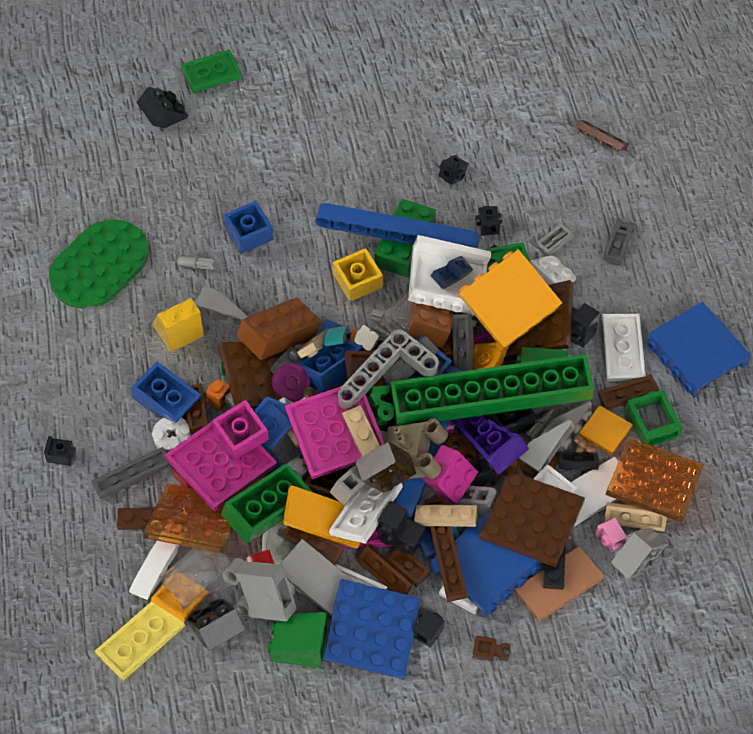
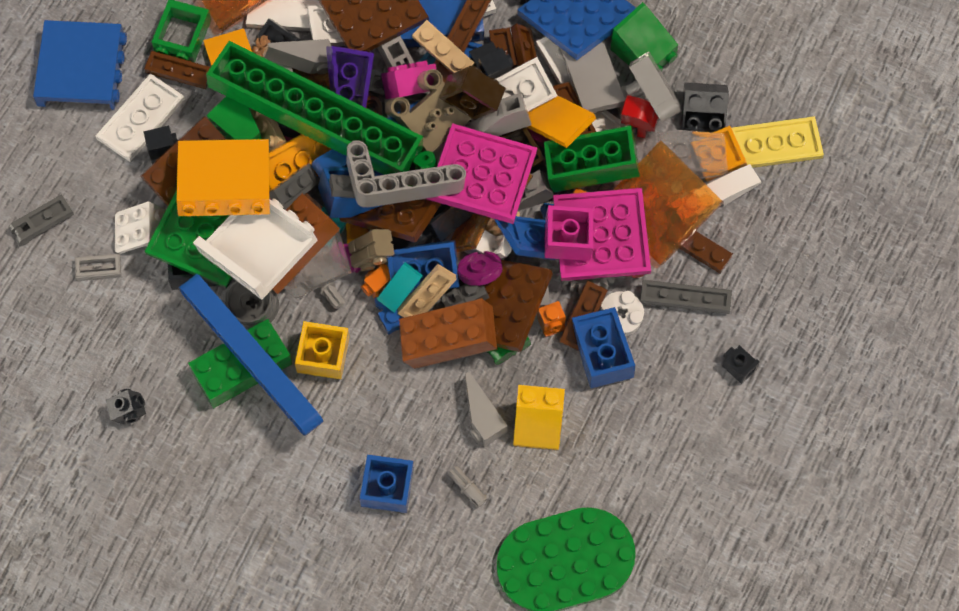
camera: 145 degrees left, 10 degrees up
tan plate [342,405,380,457] -> none
dark blue slope [431,256,474,289] -> none
black brick [475,206,502,236] -> none

